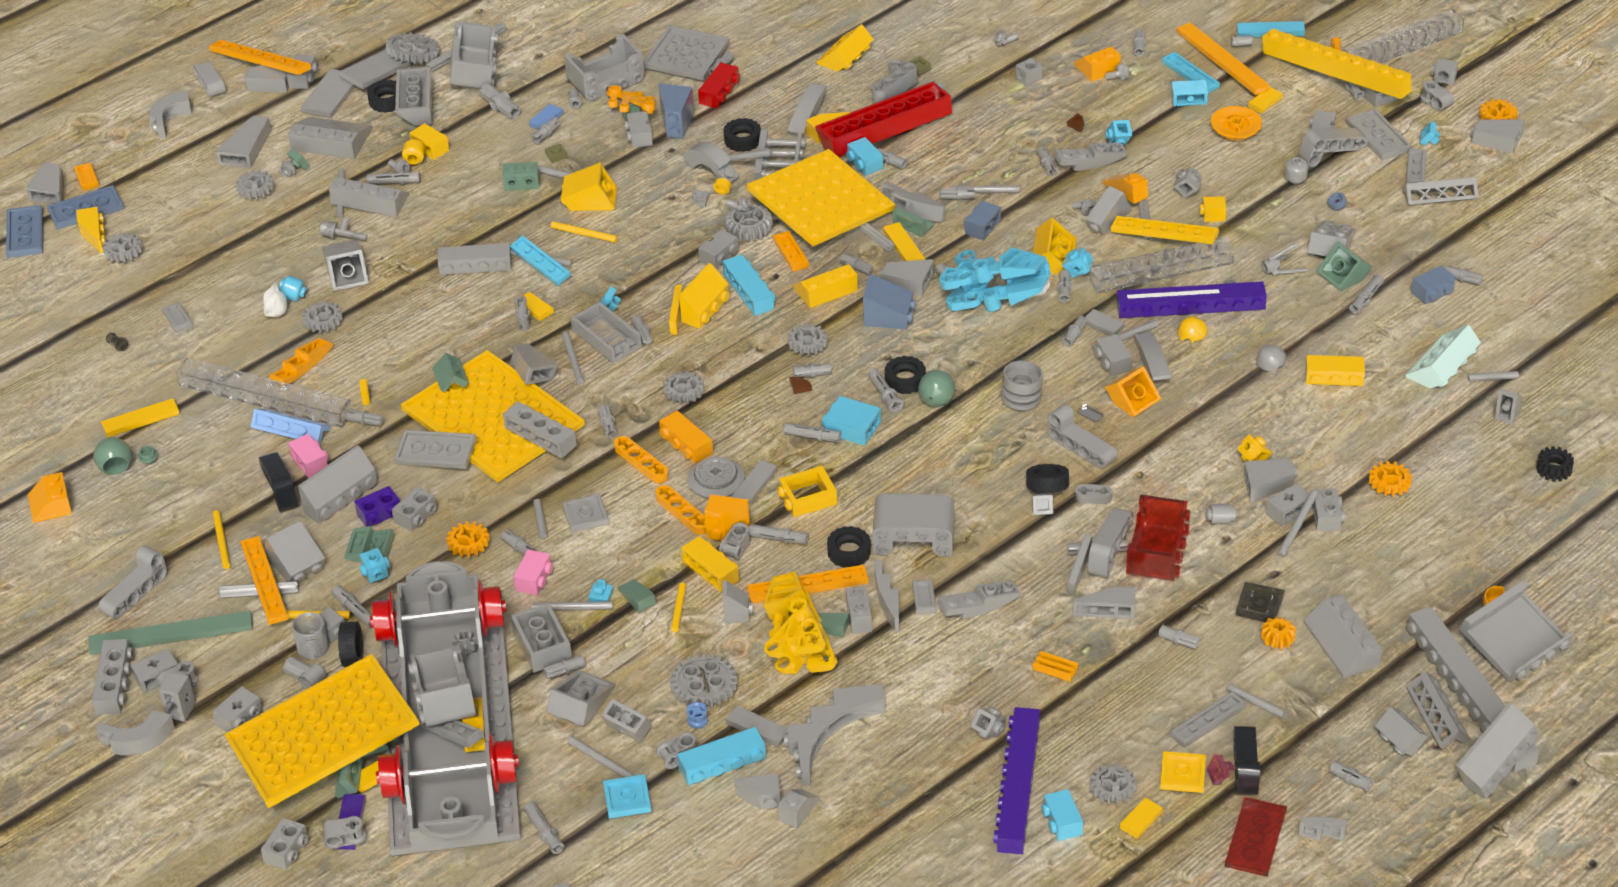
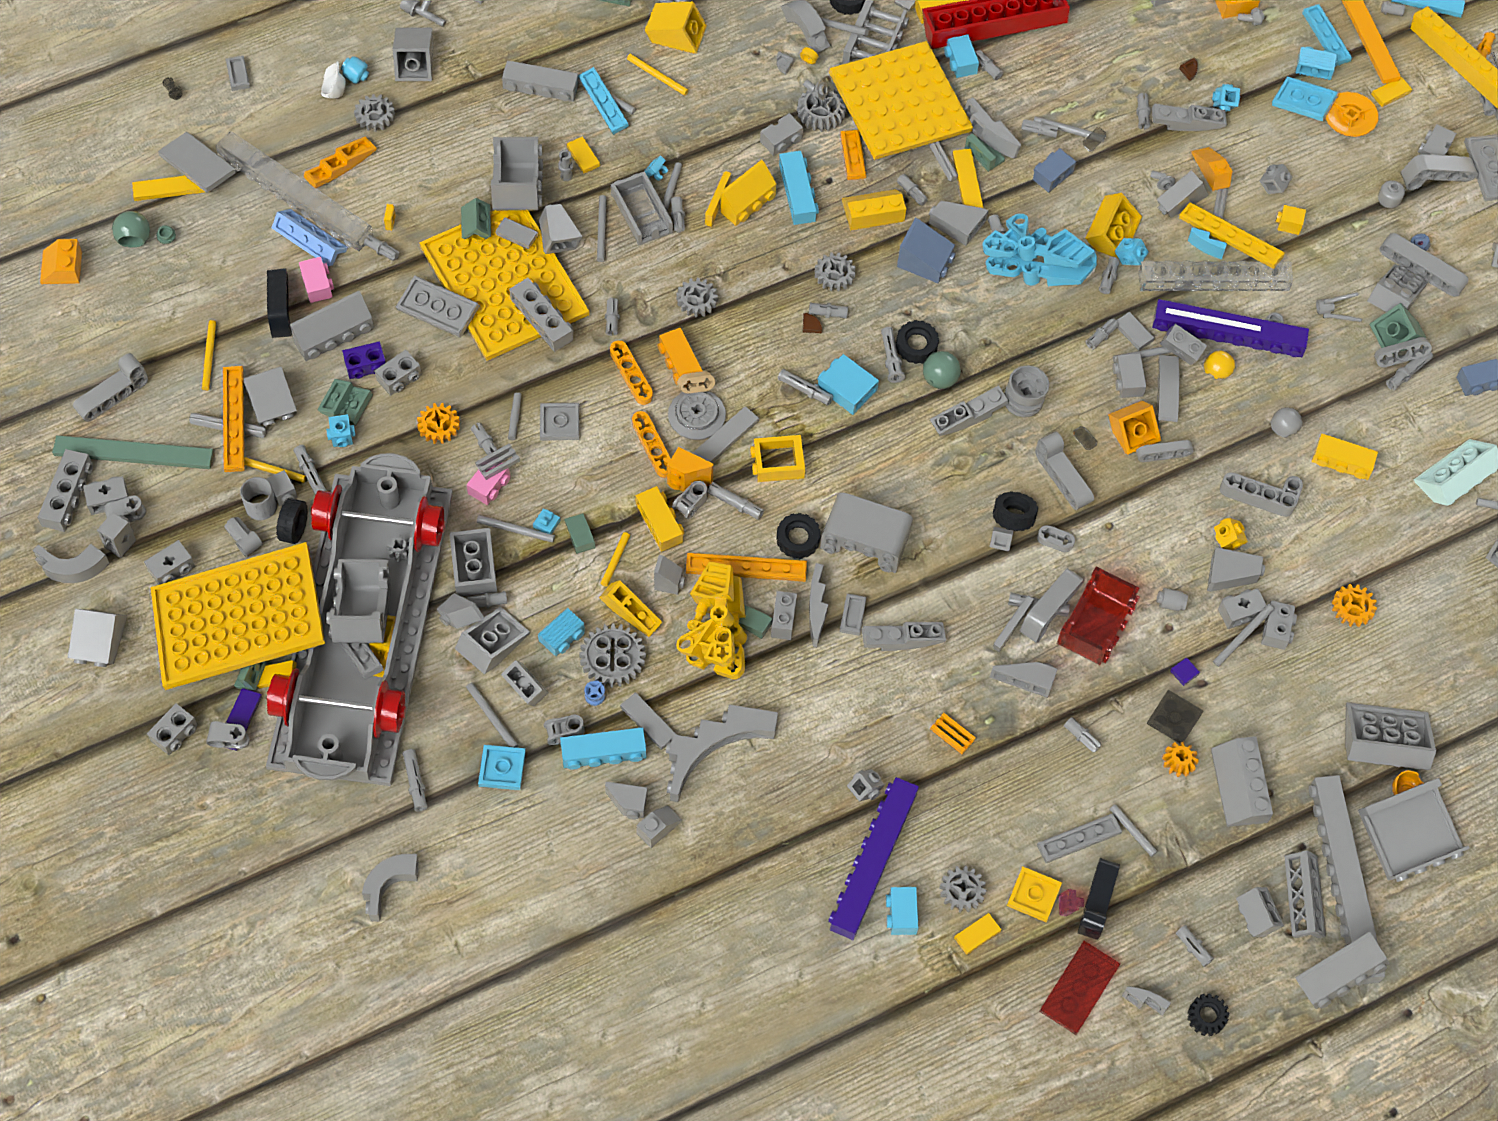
camera: 10 degrees right, 20 degrees up
none -> slope [68,609,127,667]
none -> light grey tile [158,132,236,193]
none -> light grey slope [437,593,484,629]
none -> light grey tile [475,443,520,480]
none -> light grey windscreen [491,137,543,211]
none -> light grey tile [495,217,538,250]
none -> medium azure brick [538,608,585,656]
none -> yellow slope [599,580,662,637]
none -> light grey bar [662,162,682,211]
none -> tan beam [677,371,715,394]
none -> light grey slope [930,385,1009,436]
none -> clear smoke piece [1083,127,1106,151]
none -> light grey beam [1136,440,1194,462]
none -> light grey brick [1160,324,1207,365]
none -> dark purple tile [1170,658,1200,686]
none -> black tyre [1187,993,1229,1036]
none -> medium azure slope [1188,227,1227,259]
none -> light grey beam [1220,472,1303,517]
none -> medium azure tile [1272,76,1338,122]
none -> light grey slope [1345,702,1436,770]
none -> light grey beam [1374,337,1432,367]
none -> light grey beam [1379,233,1469,297]

